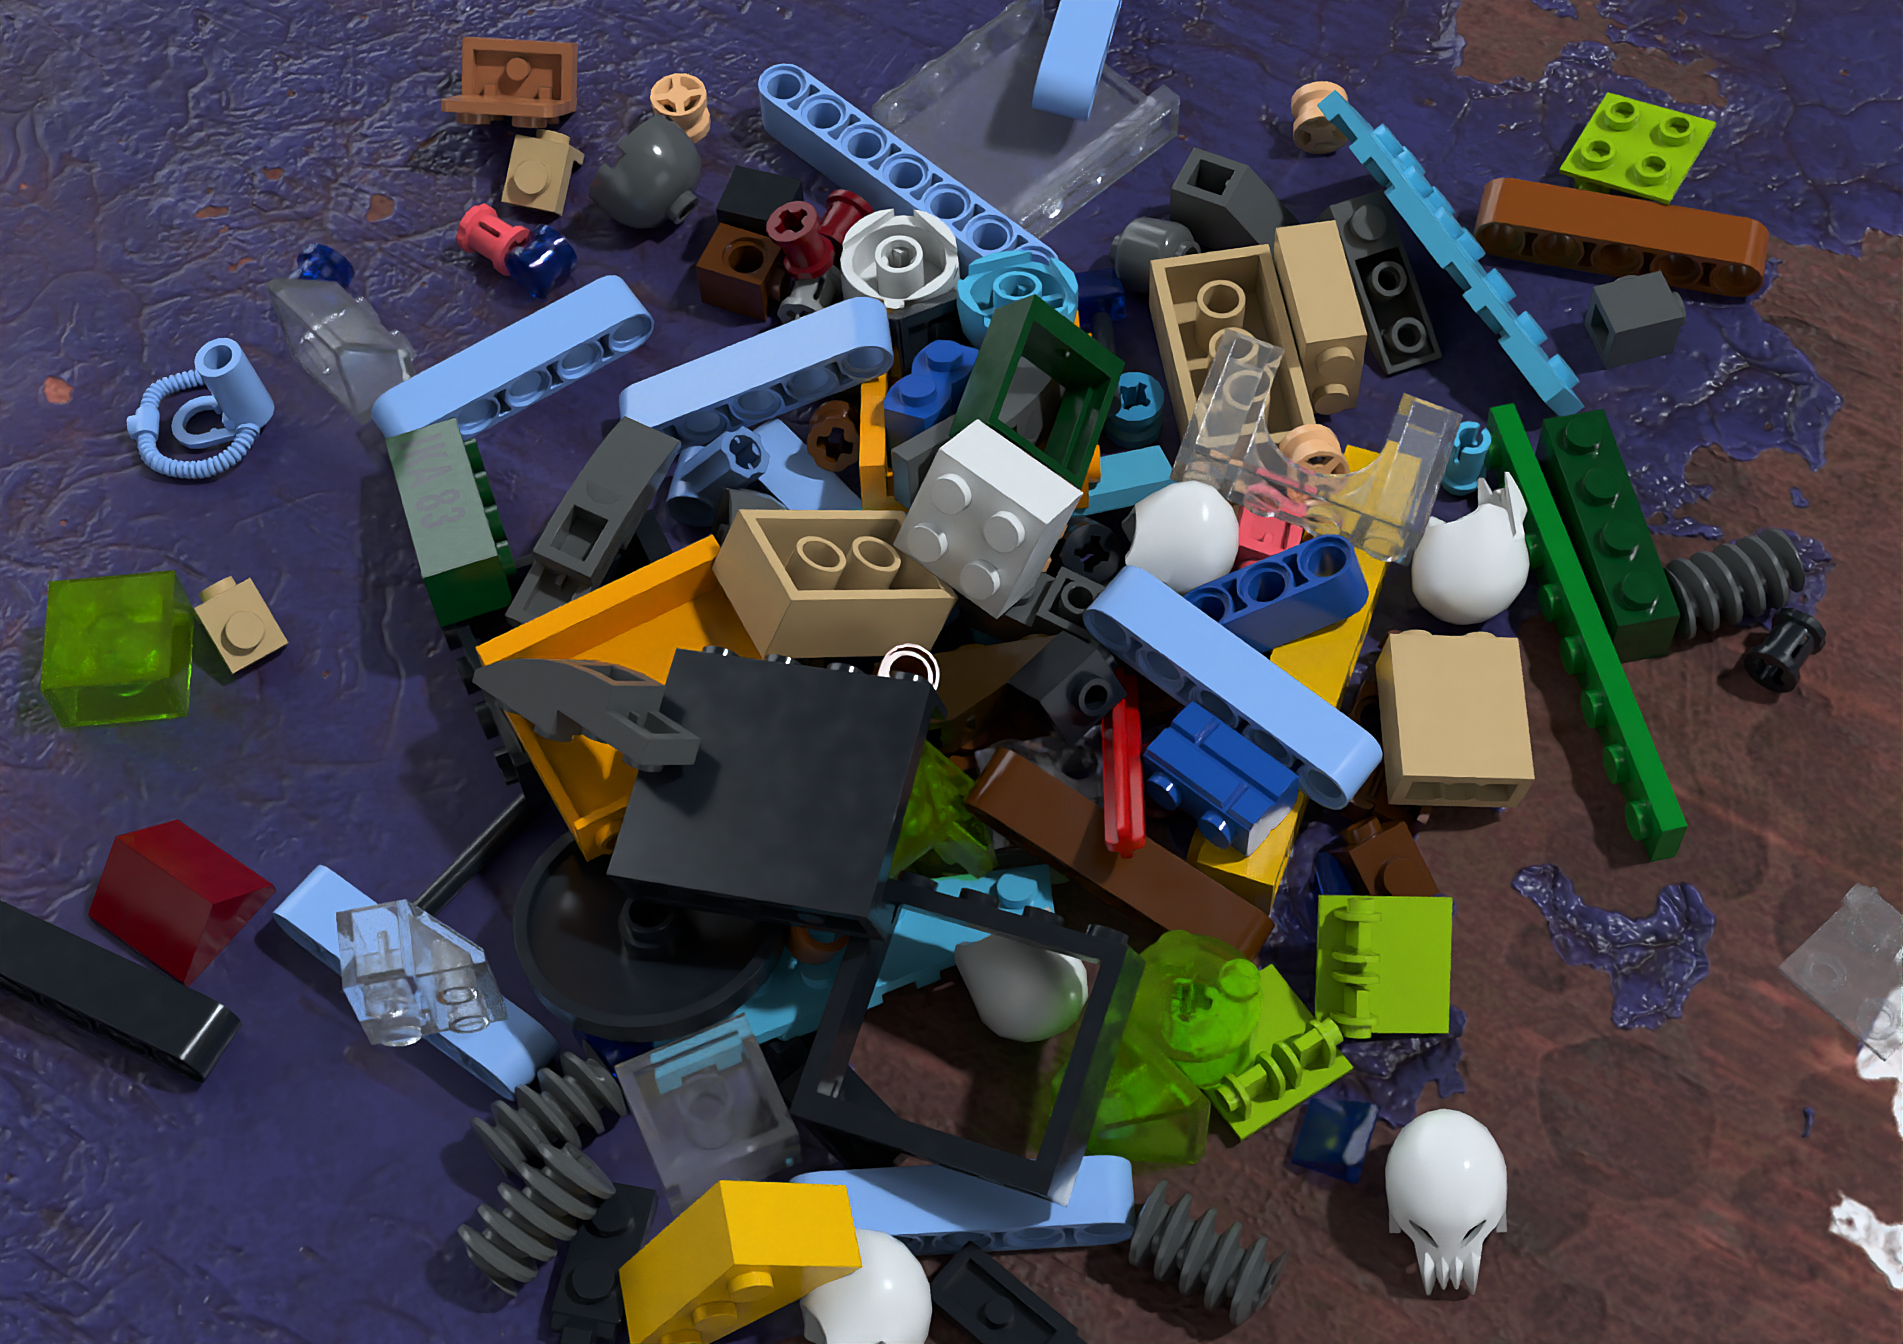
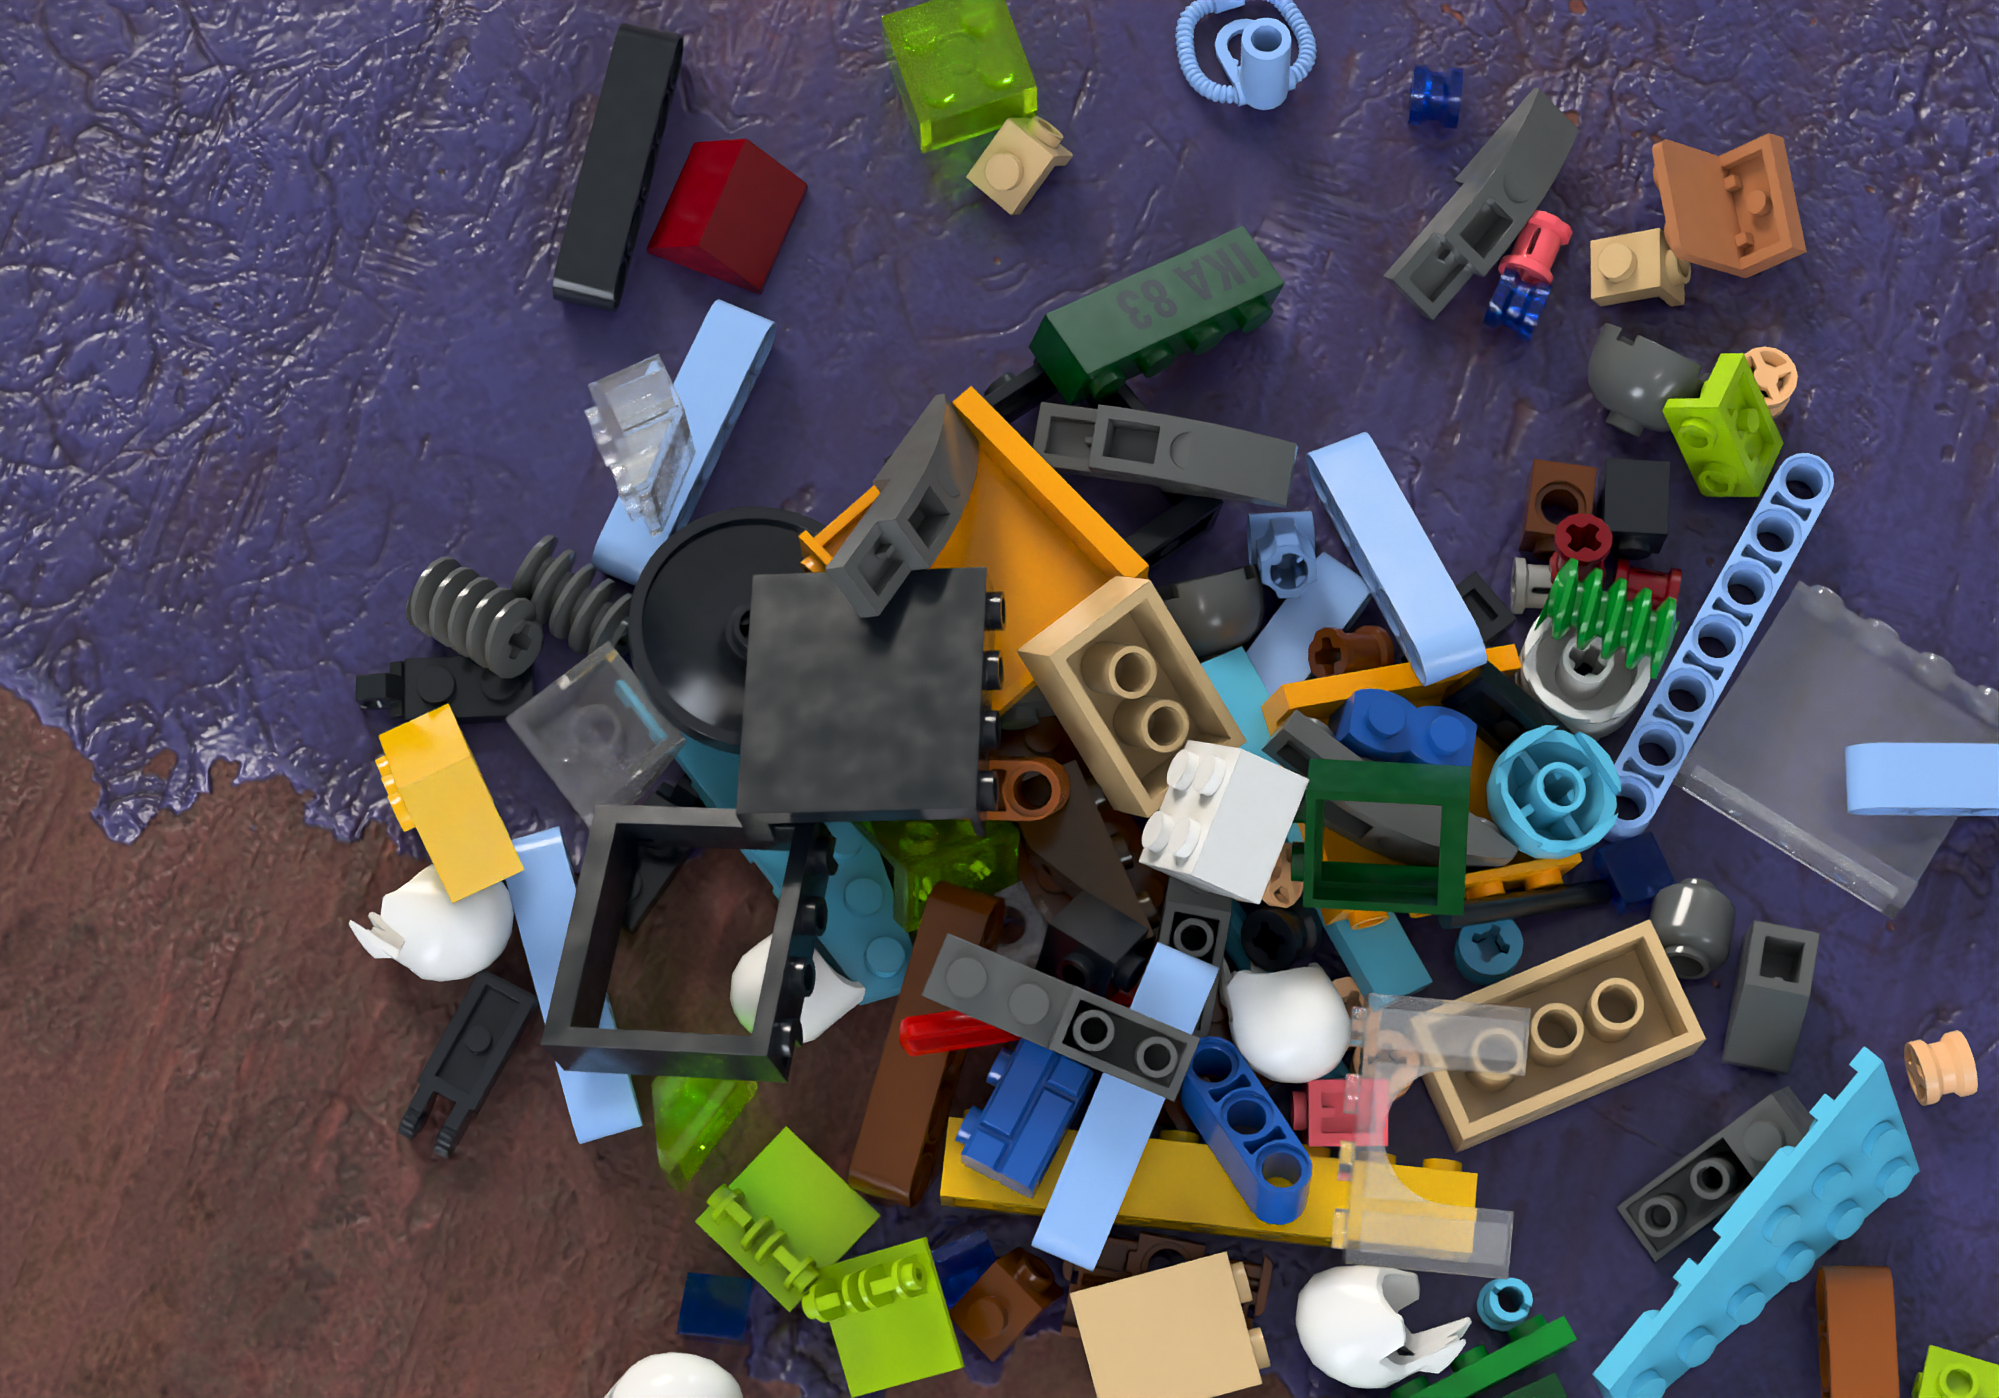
camera: 75 degrees right, 15 degrees up
clear slope [265,278,416,425] -> none
light blue beam [371,275,654,440] -> none
black bar [397,792,549,933] -> none
clear neon green brick [1123,929,1263,1094] -> none
dark grey piece [1129,1180,1290,1326] -> none
tan brick [1273,220,1367,415] -> none
light nougat wheel [1278,424,1350,503] -> none
none -> dark grey slope [921,933,1200,1101]
none -> dark grey slope [1383,88,1579,320]
none -> green piece [1534,557,1680,680]
none -> lime bracket [1662,353,1784,497]

